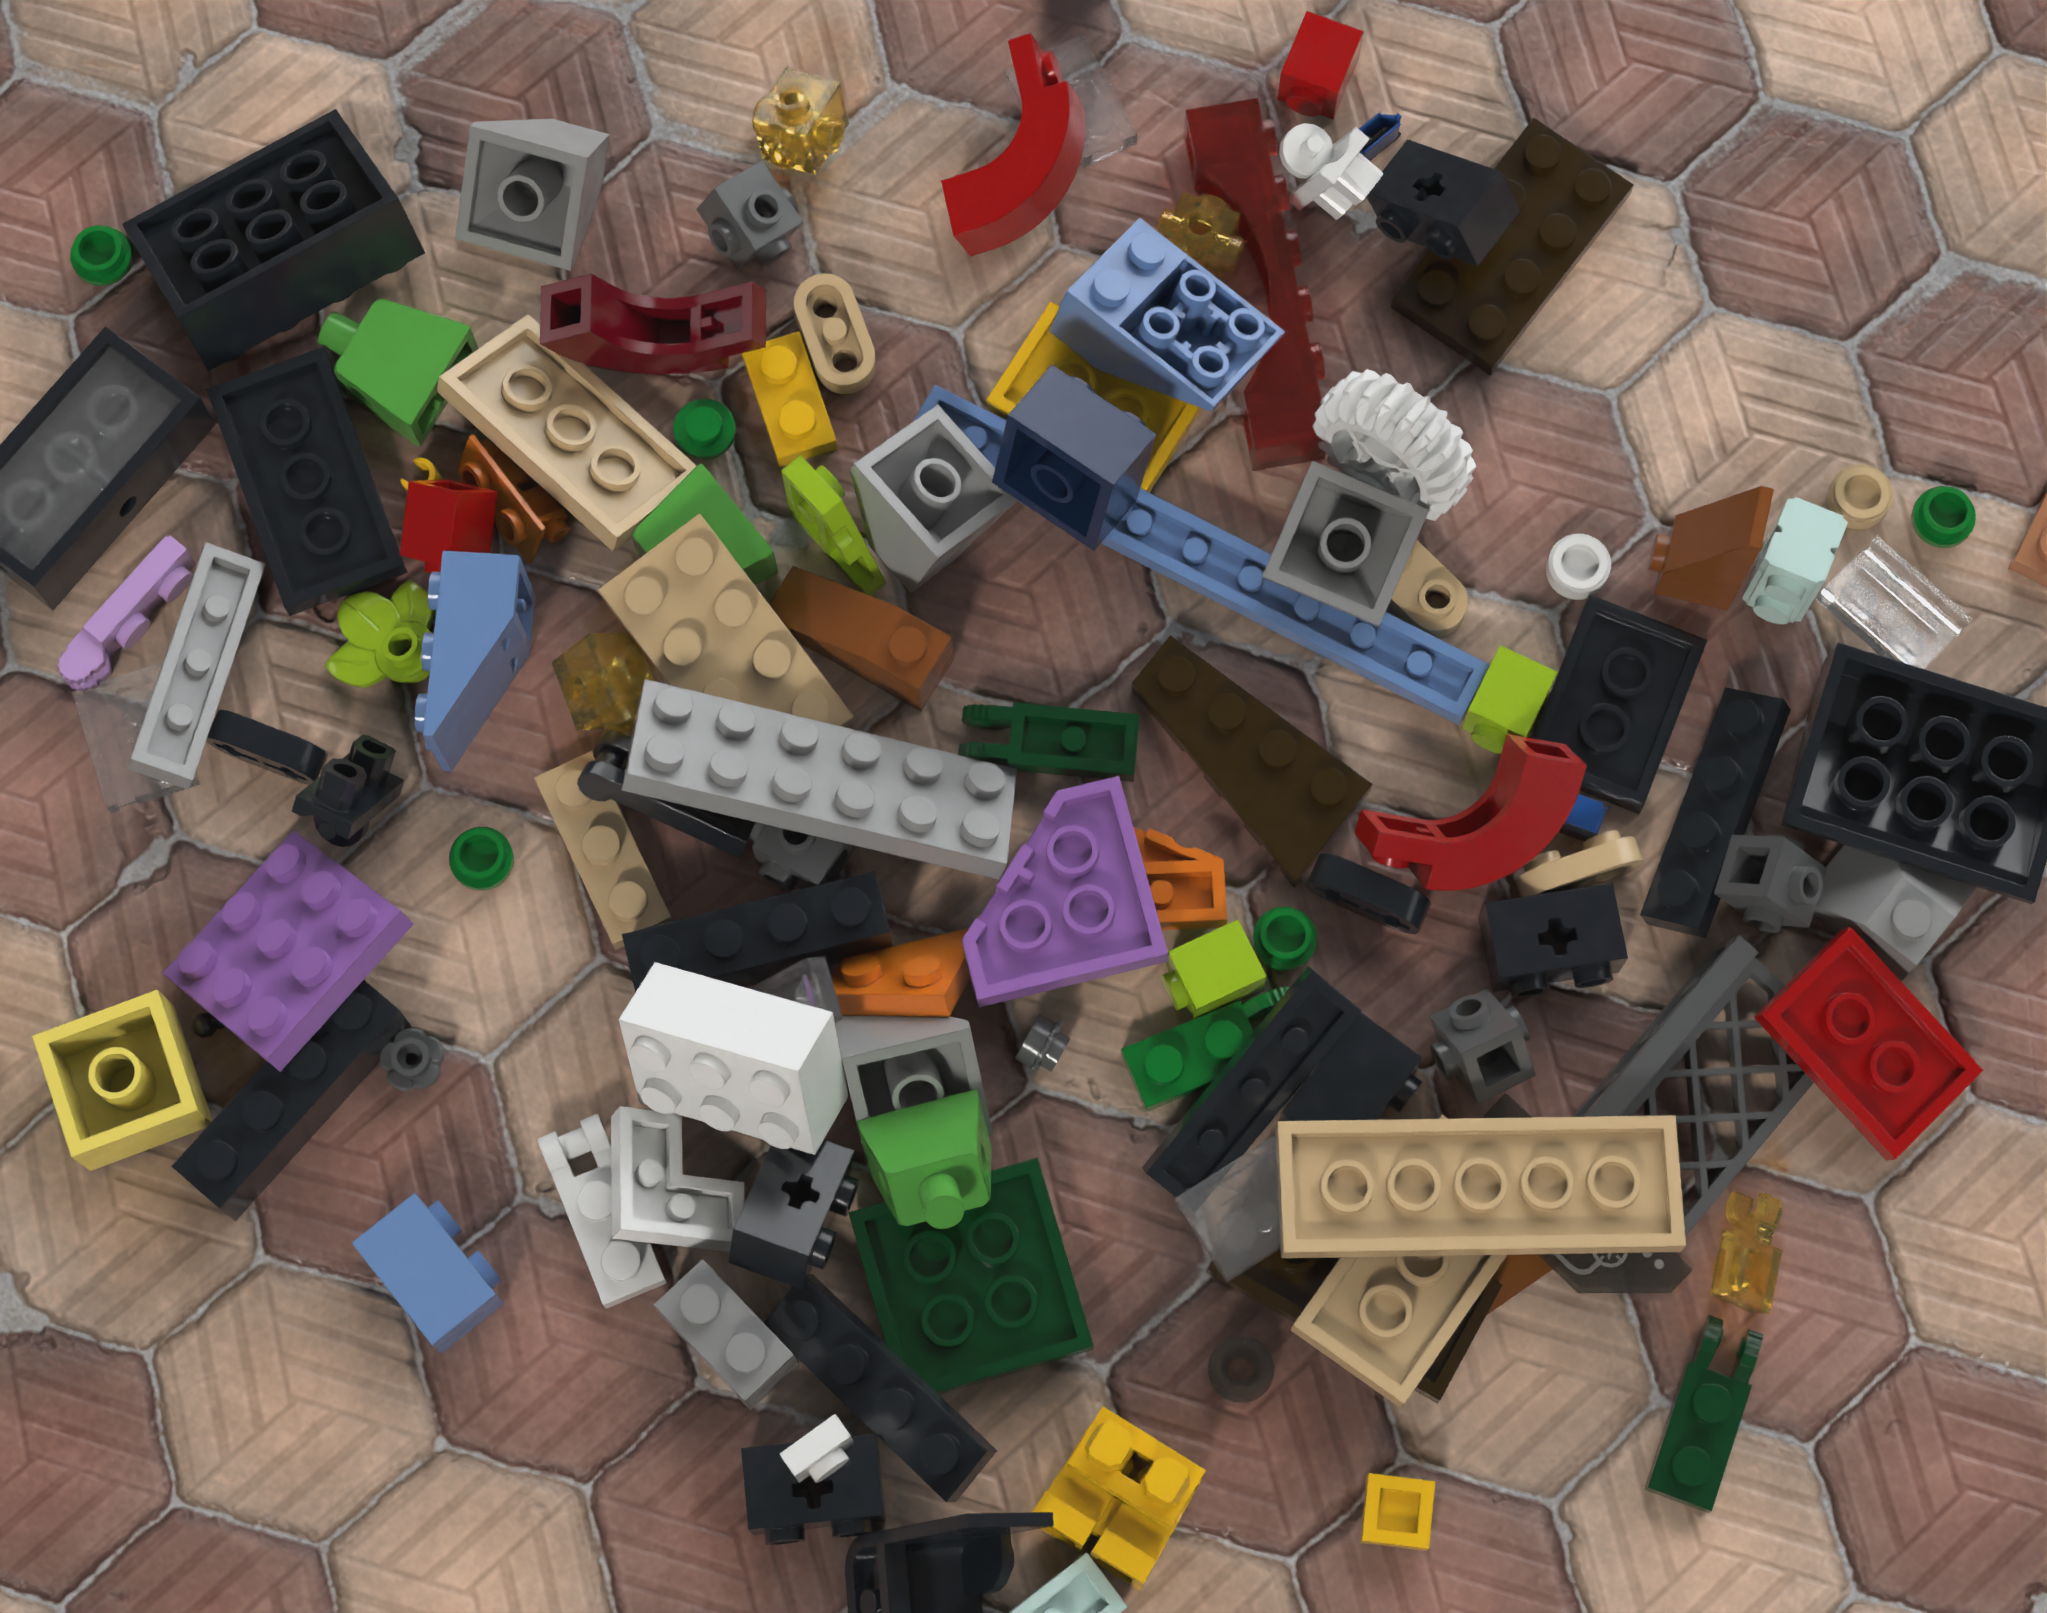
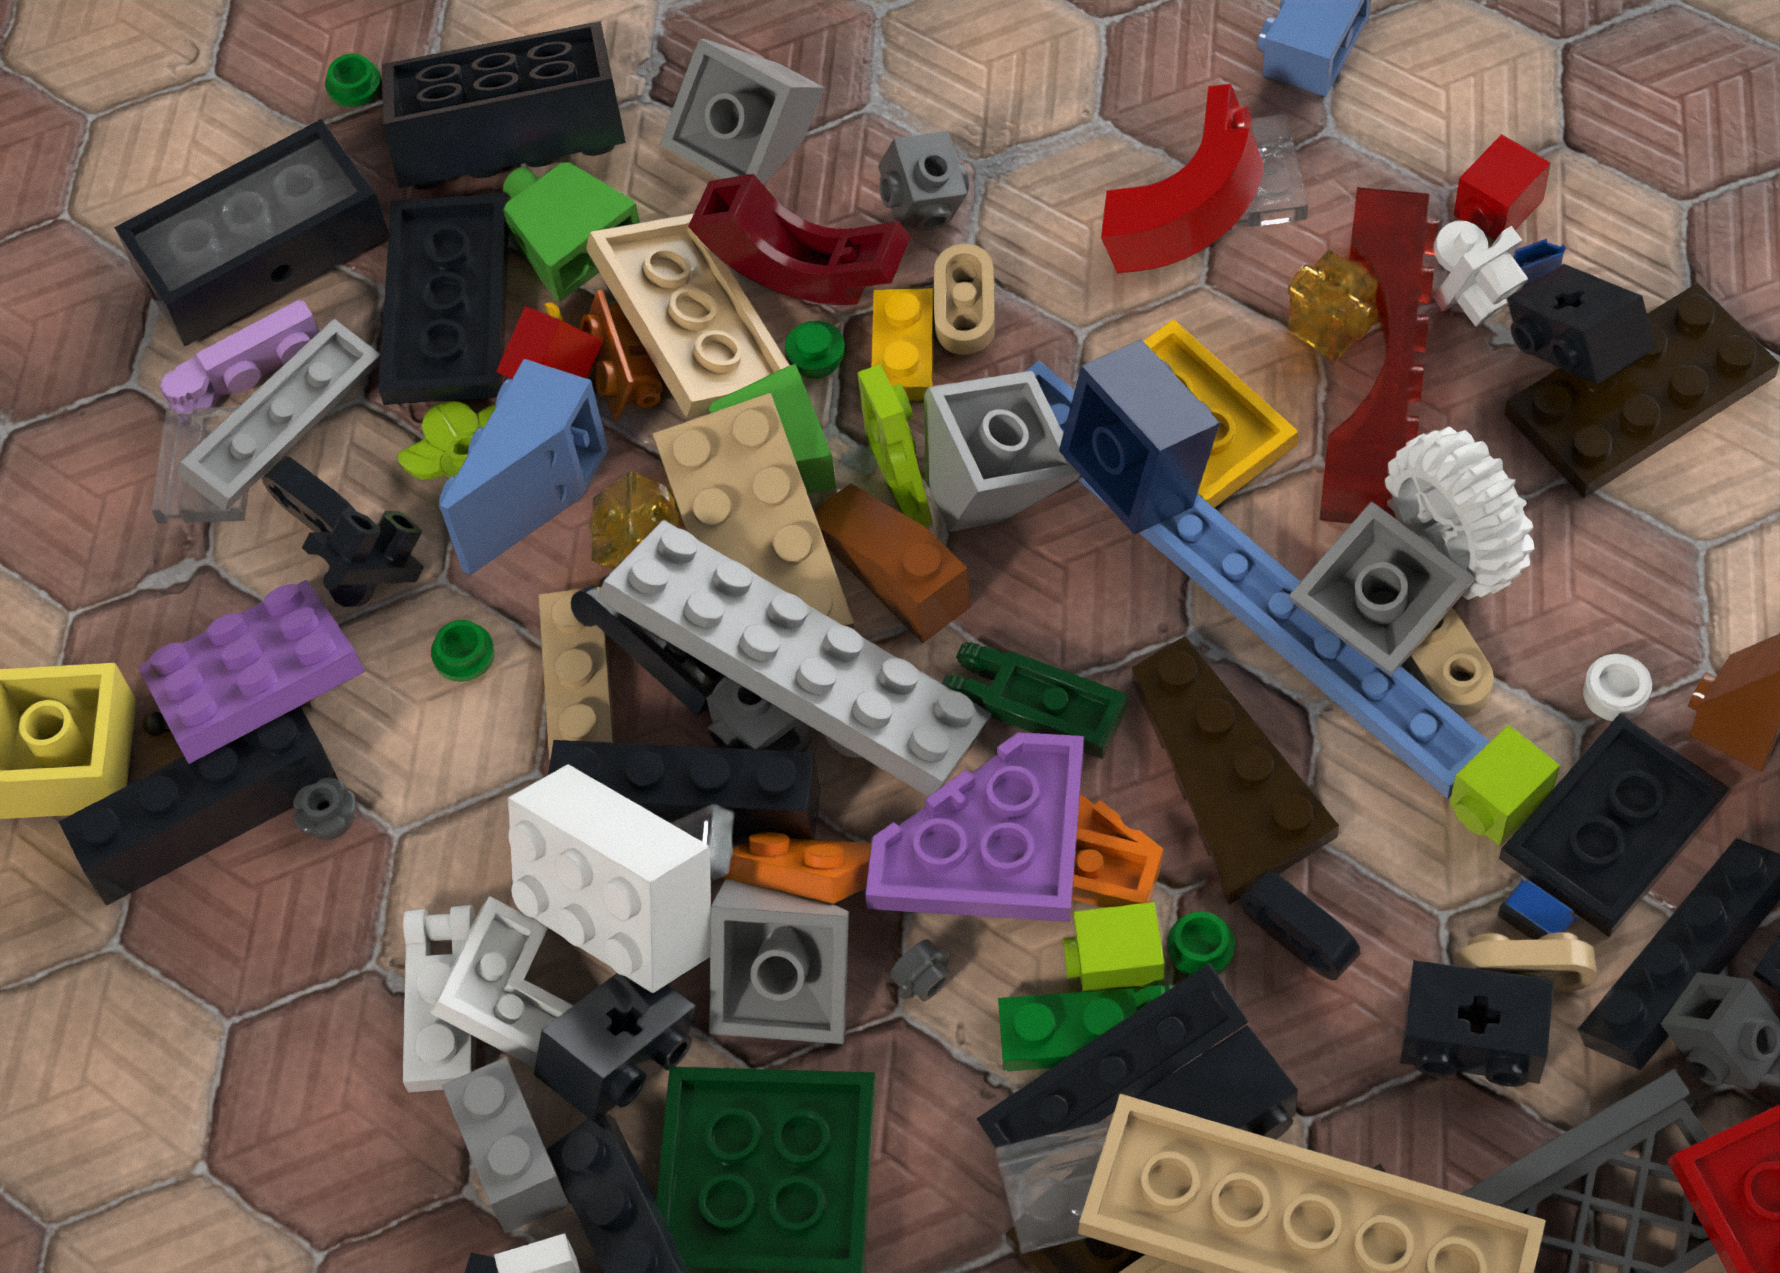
camera: 25 degrees right, 15 degrees down
medium blue brick [352,1193,504,1353] -> none
clear yellow brick [752,66,849,175] -> none
bright green torso [857,1089,992,1229] -> none
medium blue slope [1049,218,1285,412] -> none
red arch [1354,734,1587,891] -> none
dark grey brick [1430,989,1536,1104] -> none

